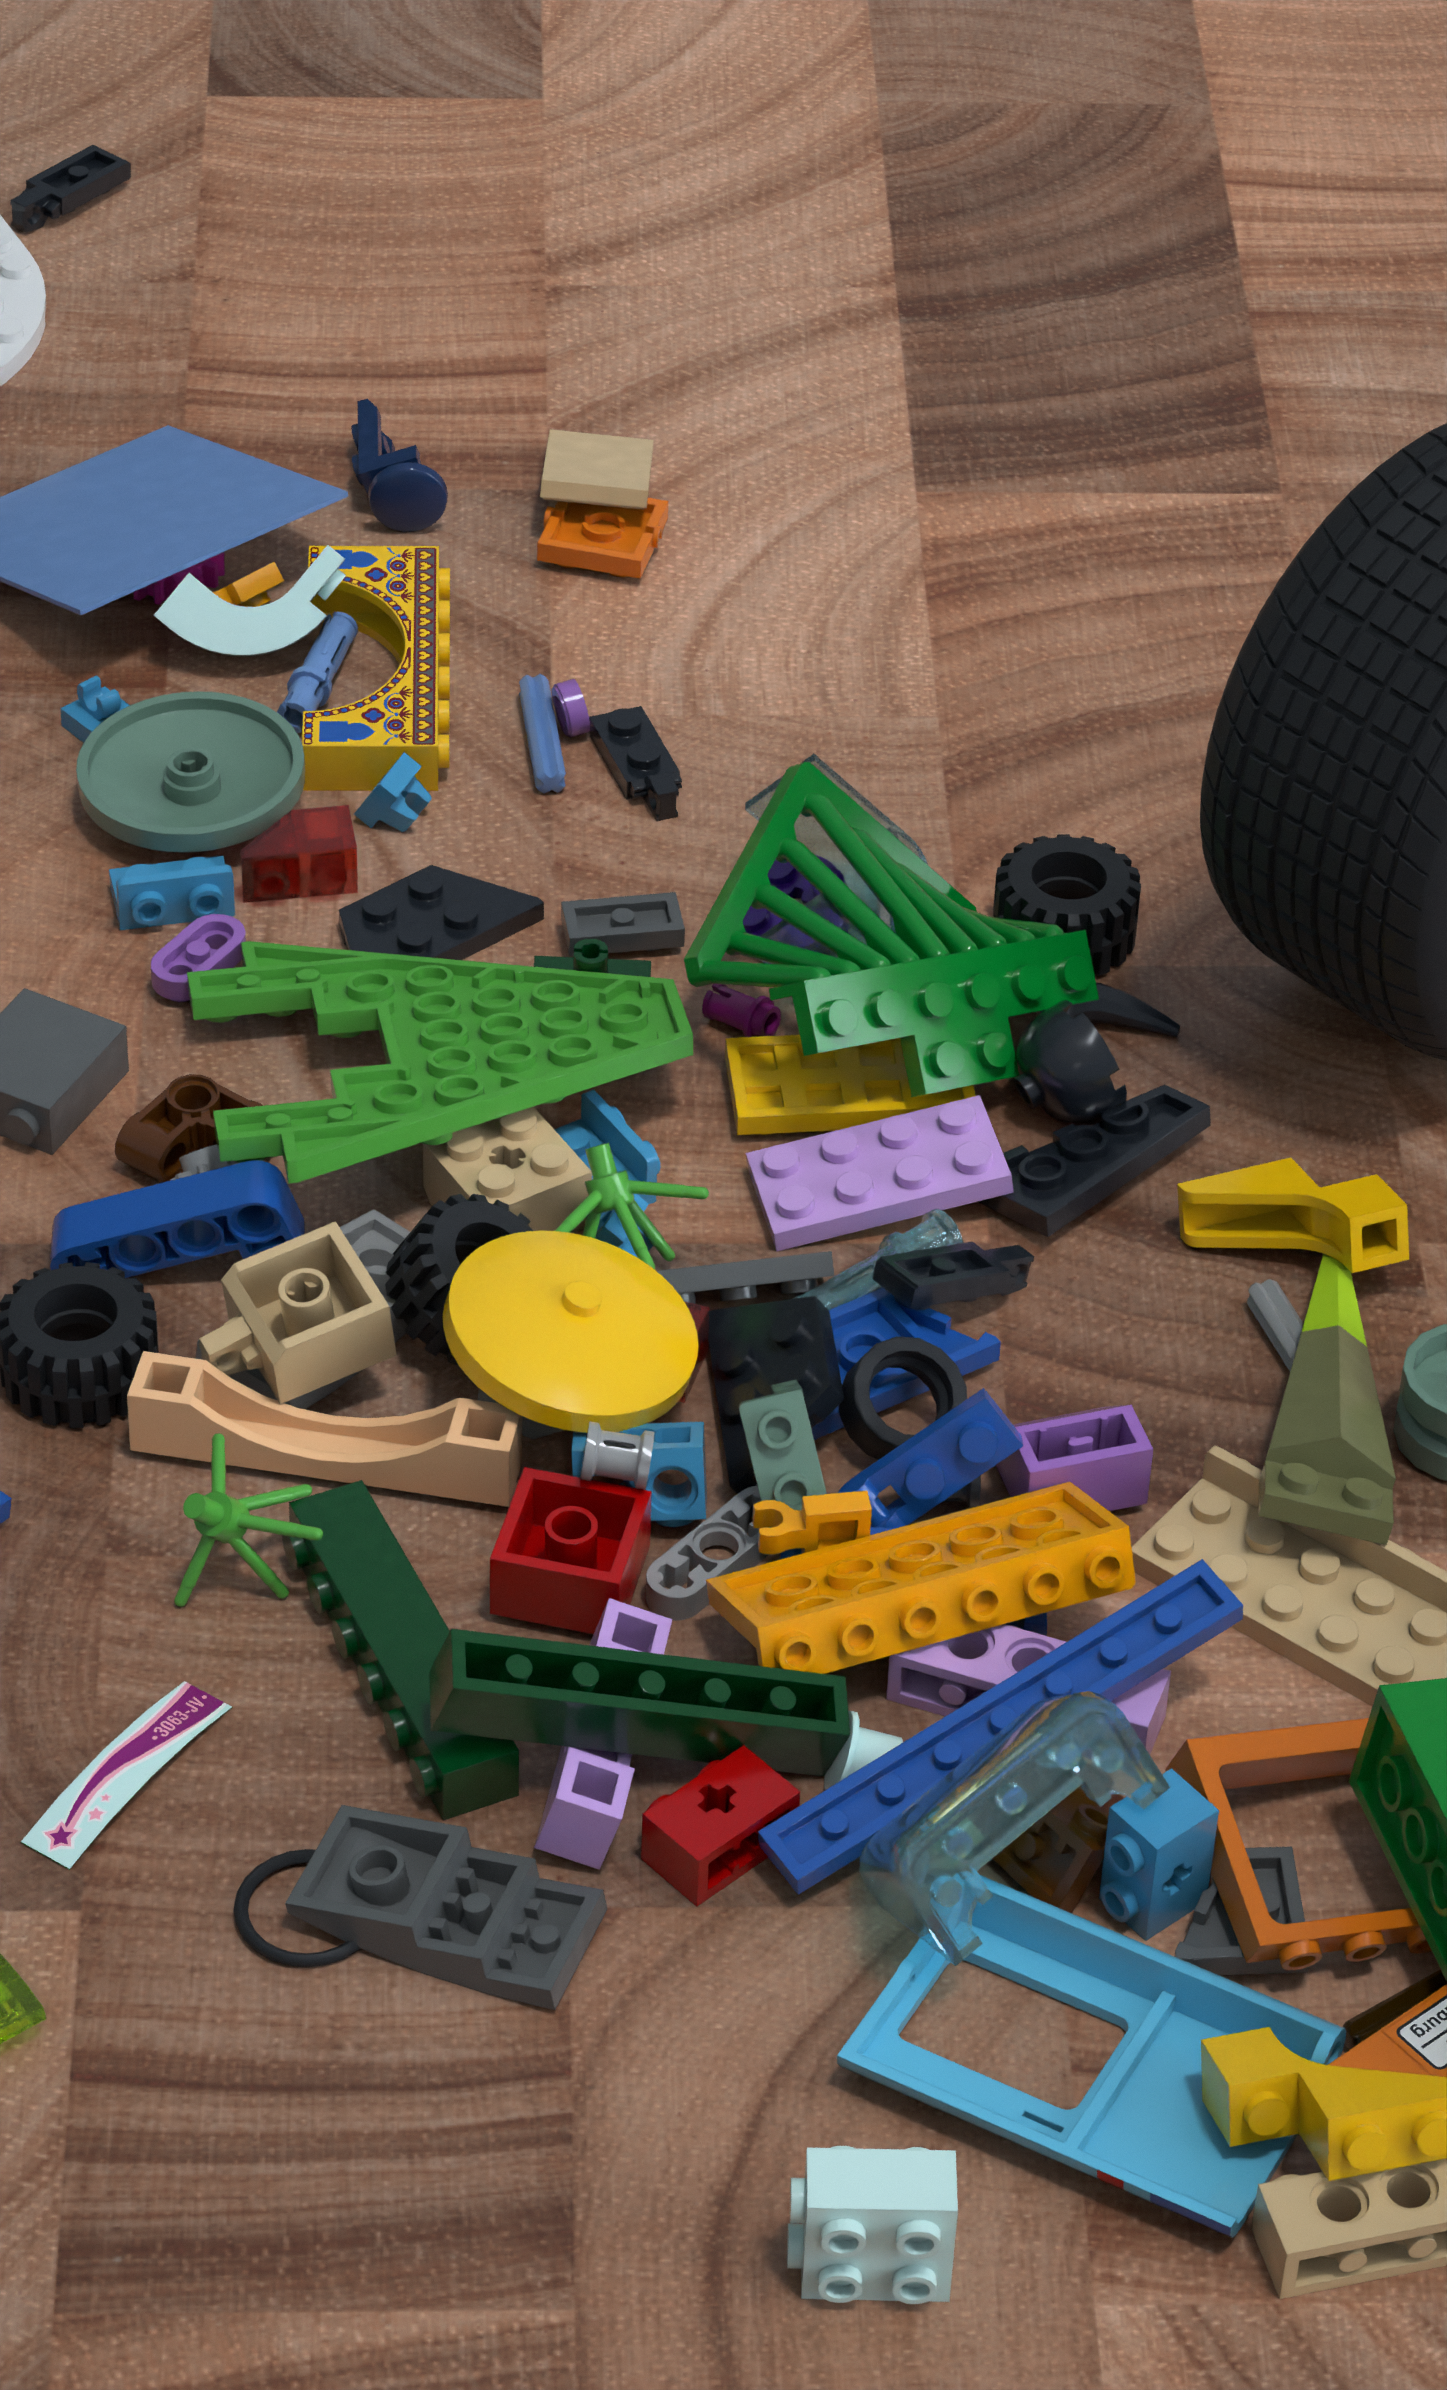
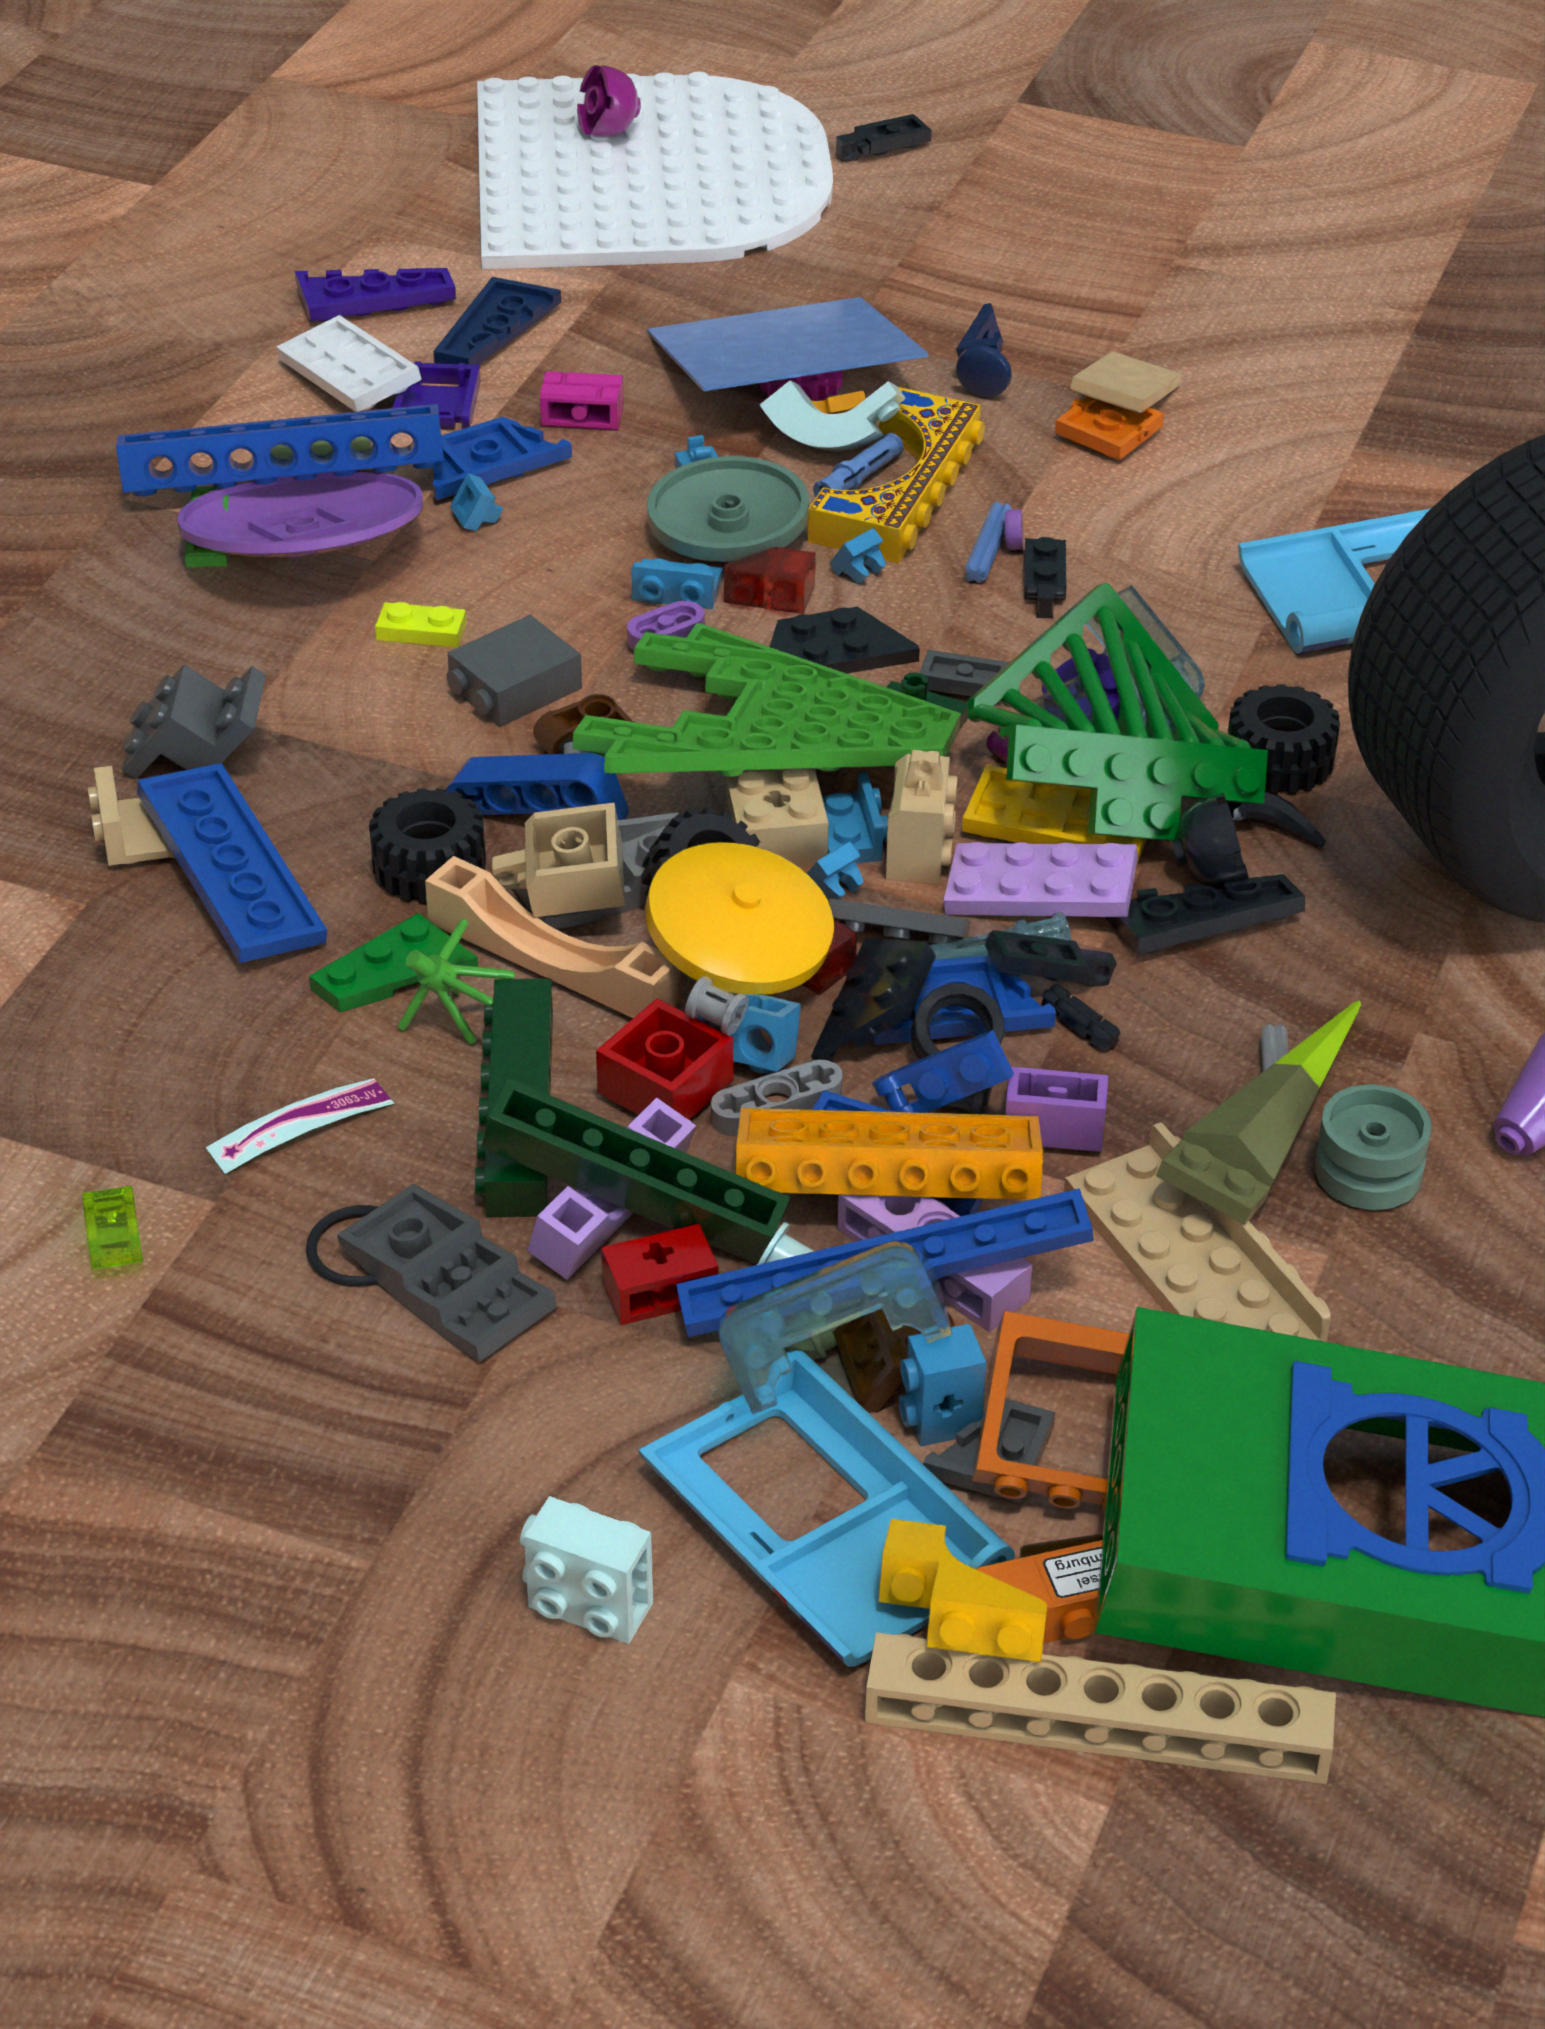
camera: 25 degrees right, 0 degrees up
bright green plant [555,1143,709,1269] -> none
sand green bracket [739,1379,827,1528] -> none
light orange plate [753,1491,872,1554] -> none
yellow arch [1177,1157,1409,1273] -> none
none -> green wing [309,913,478,1013]
none -> tan hinge [886,750,958,884]
none -> black axle [1041,984,1120,1051]
none -> medium azure piece [1238,509,1430,654]

